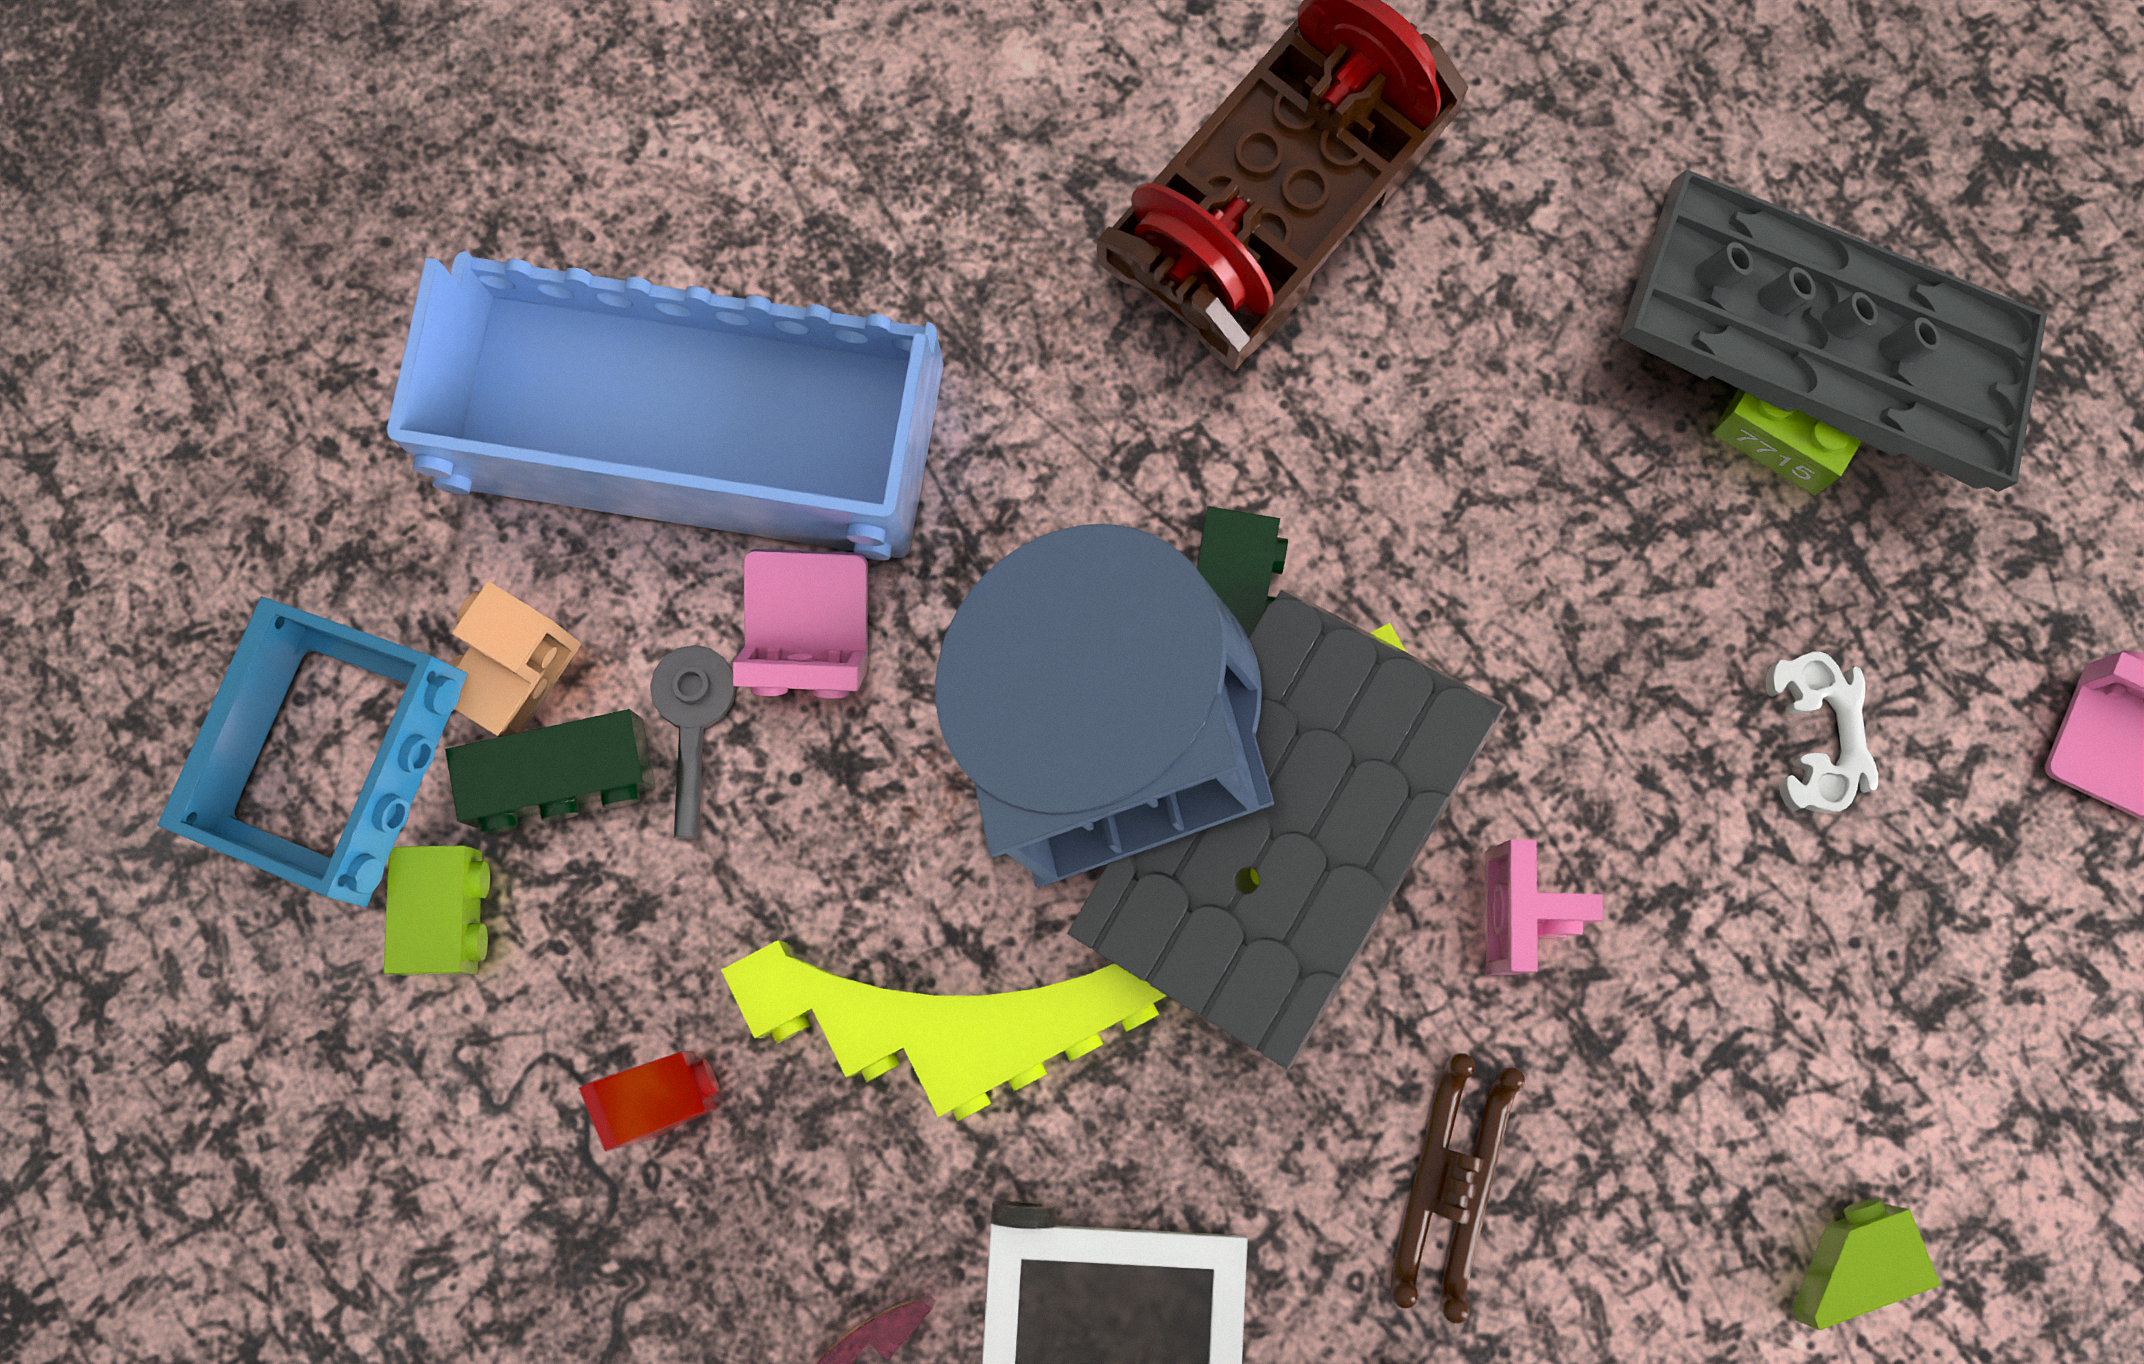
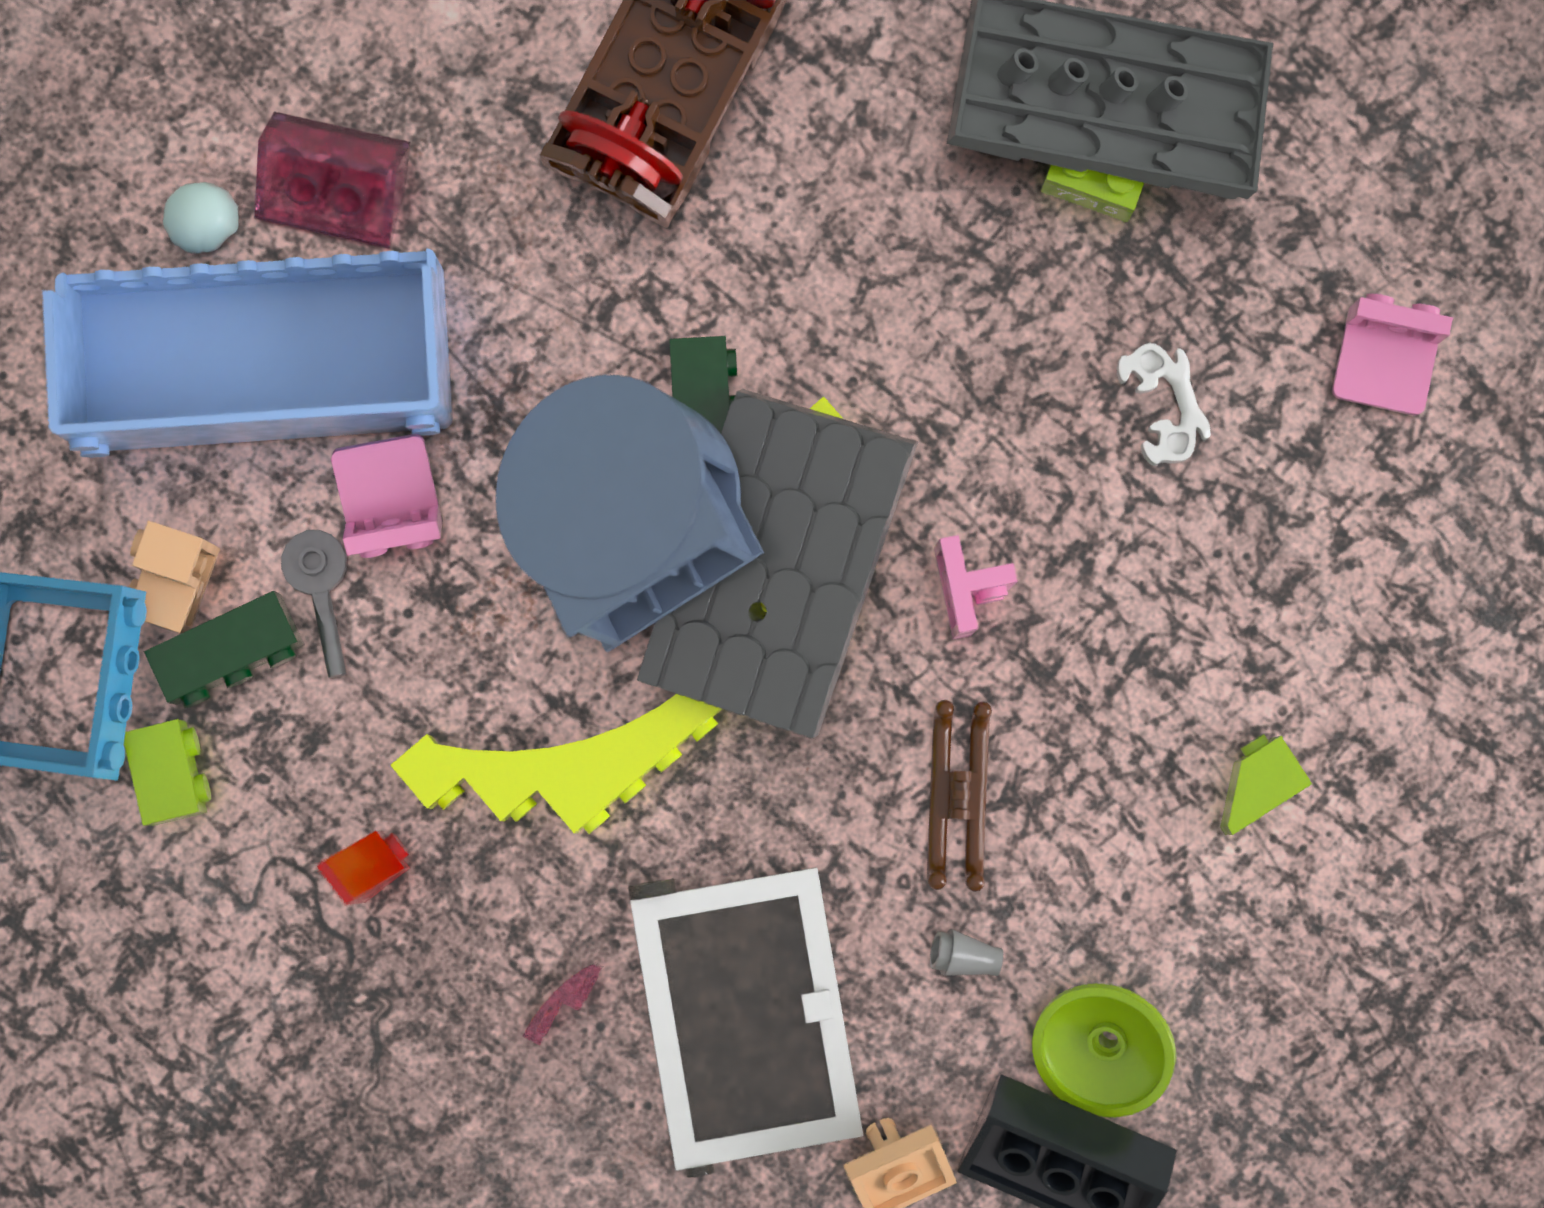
camera: 20 degrees left, 5 degrees up
none -> light aqua hair [163,182,239,254]
none -> clear pink slope [254,111,410,248]

